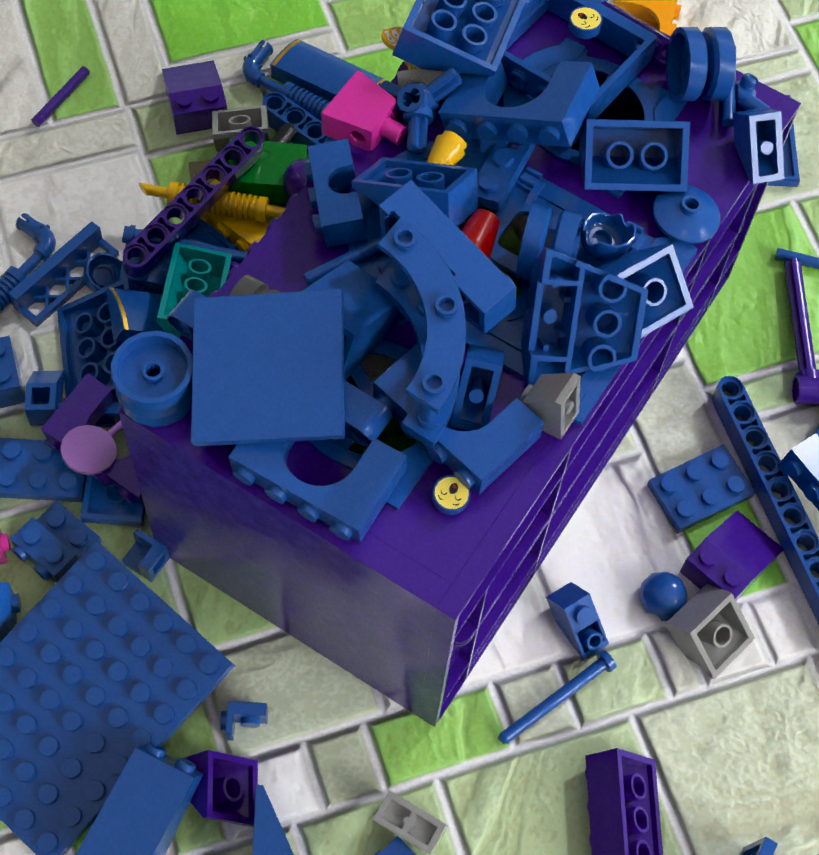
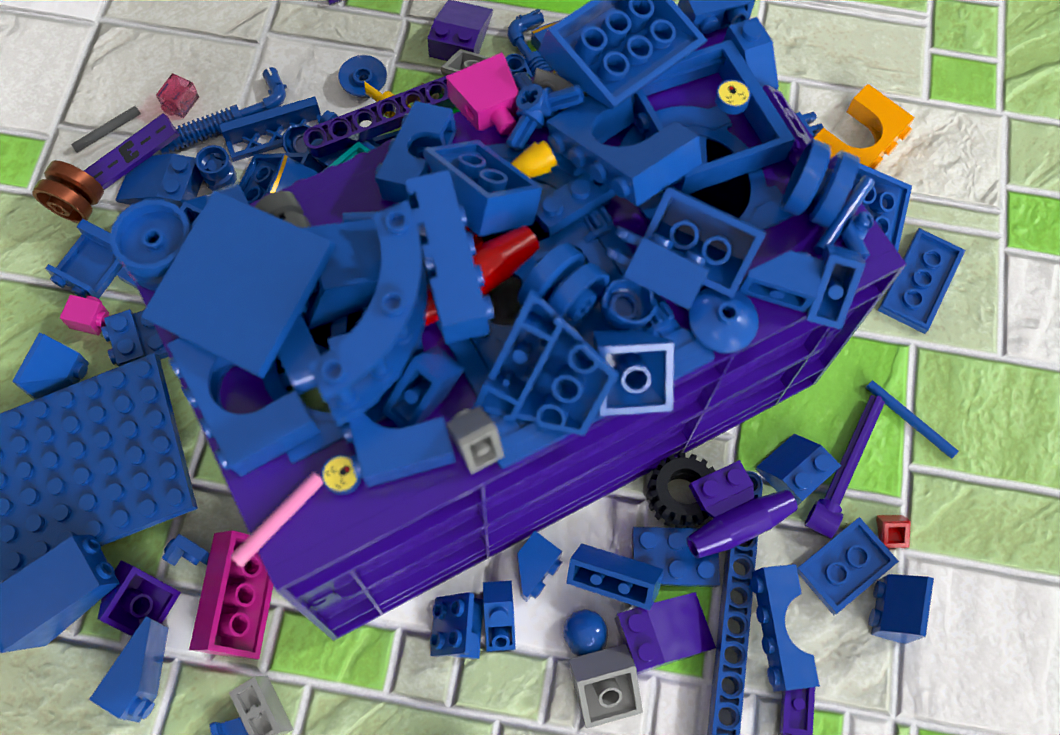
camera: 30 degrees right, 5 degrees up
blue bar [498,650,617,744] -> none
none -> dark pink slope [189,530,273,660]
none -> blue wheel [195,145,237,191]
none -> bright pink bar [230,472,323,567]
none -> blue dish [338,55,387,97]
none -> blue bracket [430,592,483,659]
none -> blue slope [517,531,563,602]
none -> blue brick [566,543,664,611]
none -> blue hinge [605,226,711,310]
none -> black tyre [646,453,716,528]
none -> dark purple plate [686,460,798,559]
none -> blue slope [738,251,824,312]
none -> blue slope [755,434,841,505]

